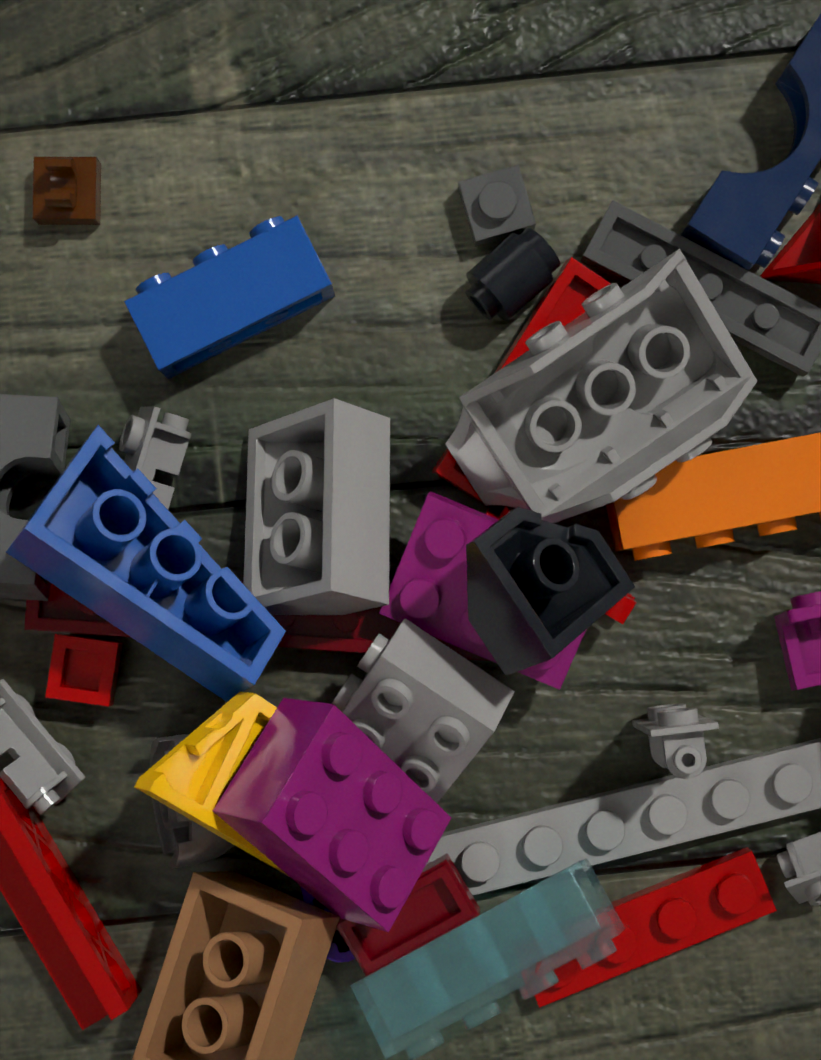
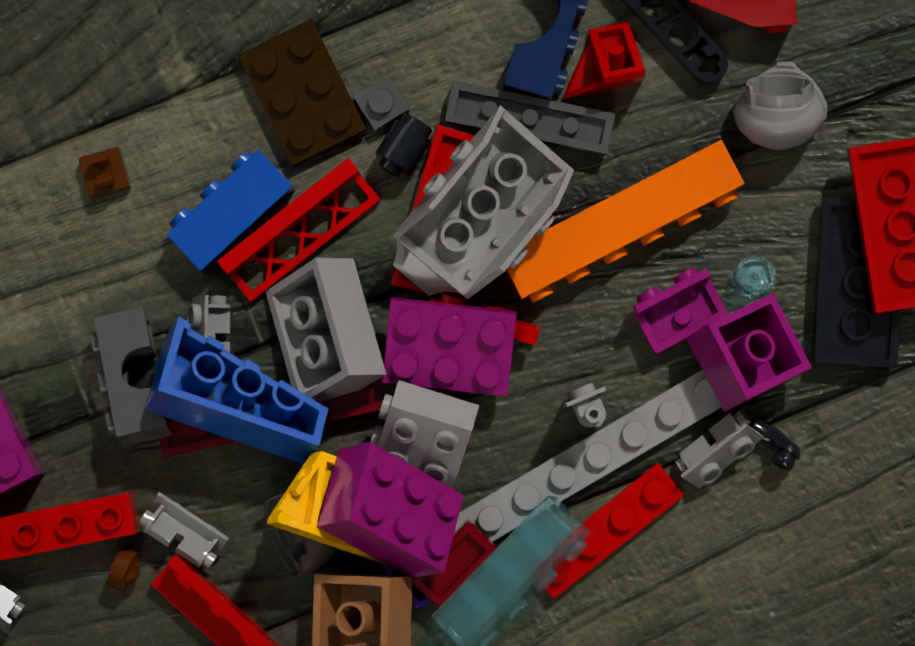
camera: 25 degrees left, 0 degrees up
red plate [45,633,123,707] -> none
black slope [466,507,635,676] -> none
none -> red fence [217,157,381,303]
none -> dark brown plate [238,19,367,167]

